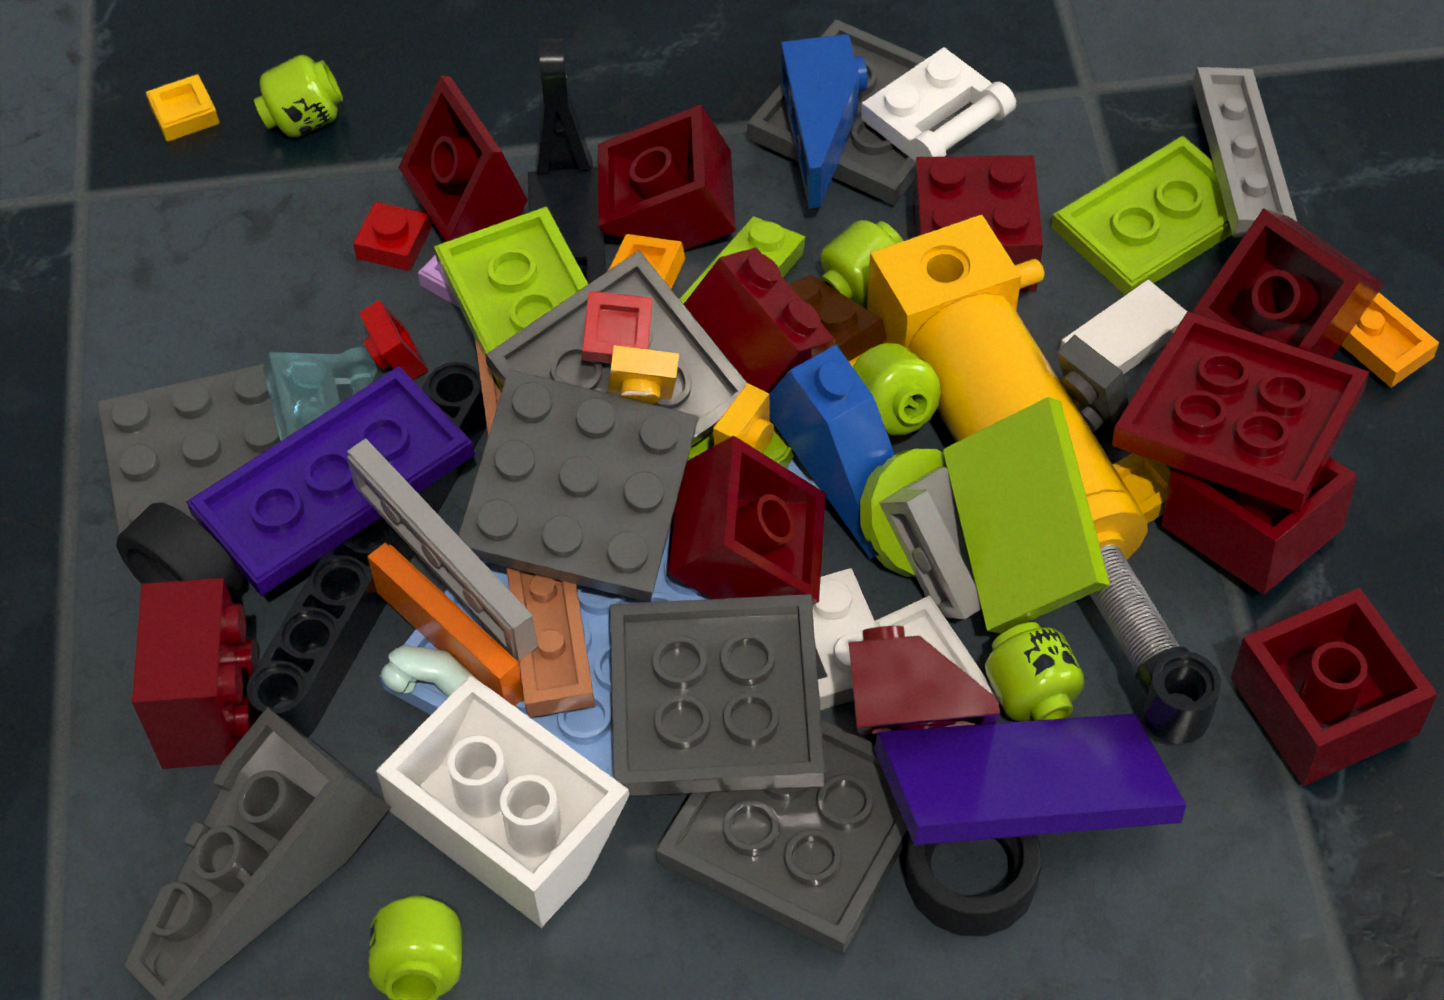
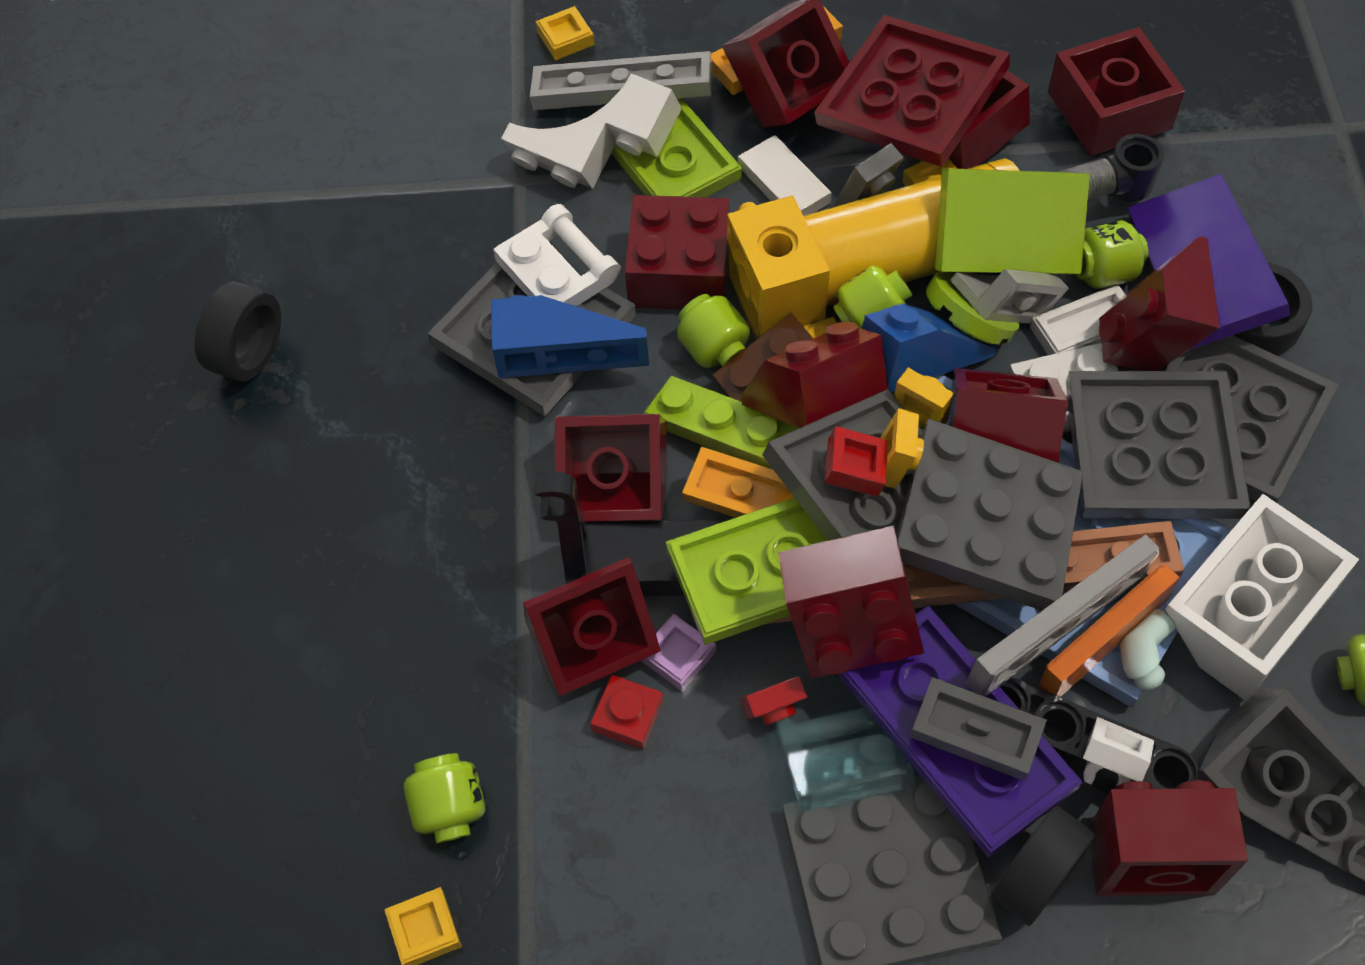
camera: 85 degrees left, 5 degrees up
none -> white arch [501,73,682,189]
none -> yellow tile [536,6,595,60]
none -> dark red brick [779,526,925,679]
none -> dark grey plate [910,677,1047,781]
none -> white tile [1083,717,1154,786]

